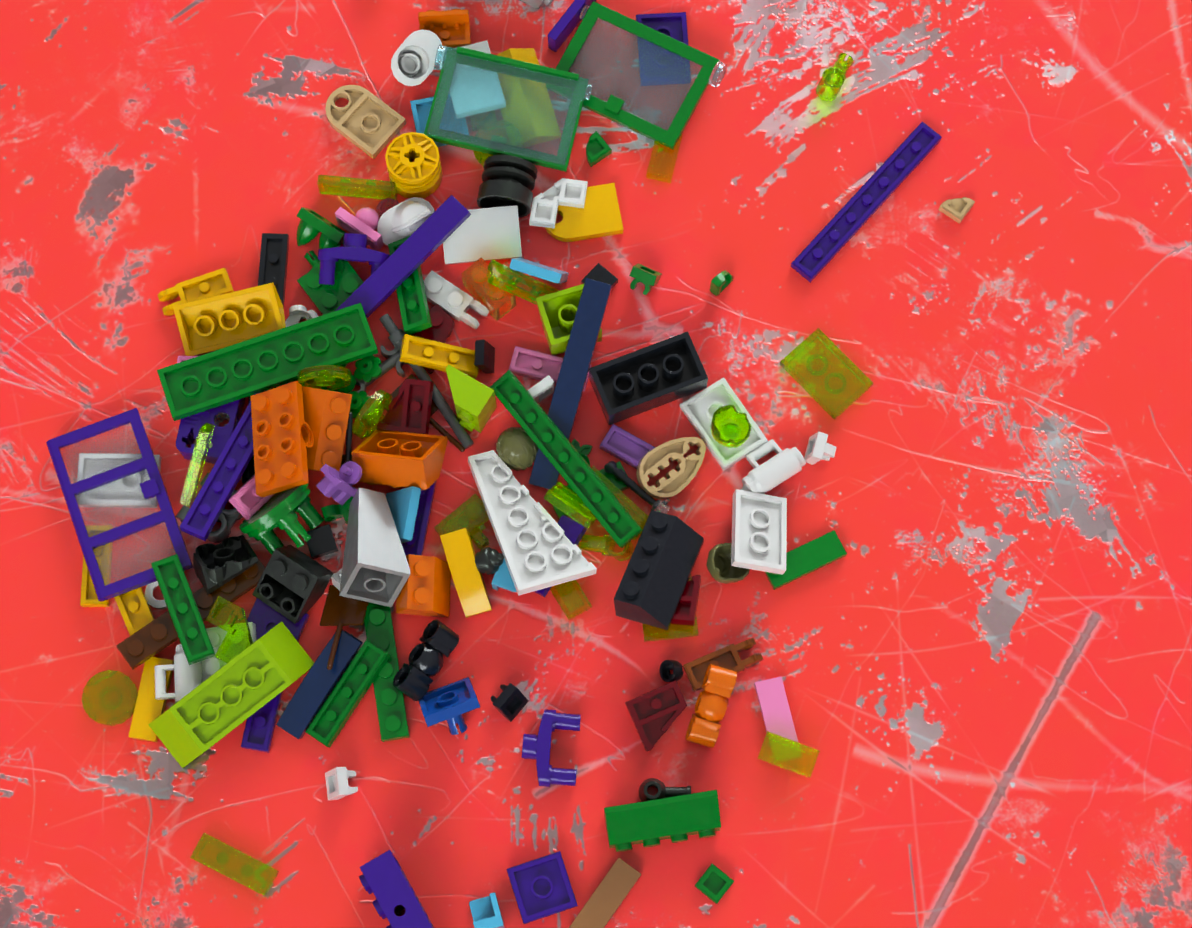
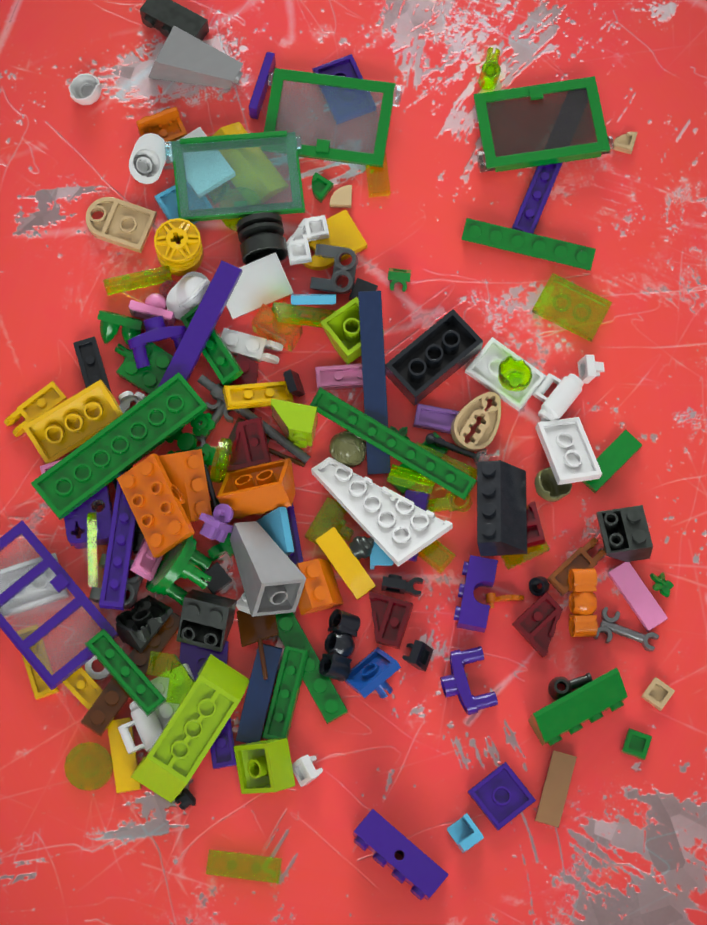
camera: 20 degrees left, 0 degrees up
clear neon green tile [297,365,351,390] -> none
white tile [528,375,555,403] -> none
green tile [710,270,734,296] -> none
clear neon green tile [757,731,820,778] -> none
none -> black piece [175,788,196,809]
none -> lime slope [234,738,295,794]
none -> dark grey piece [310,244,358,294]
none -> tan tile [330,185,352,208]
none -> dark red wing [369,591,414,649]
none -> black plate [381,574,423,597]
none -> dark purple arch [453,555,498,633]
none -> green plate [461,218,596,271]
none -> door [474,76,614,173]
none -> orange piece [485,593,524,609]
none -> flat silver bar [594,607,659,652]
none -> pearl dark grey slope [596,505,653,562]
none -> tan tile [641,677,675,711]
none -> green plant [650,572,674,597]

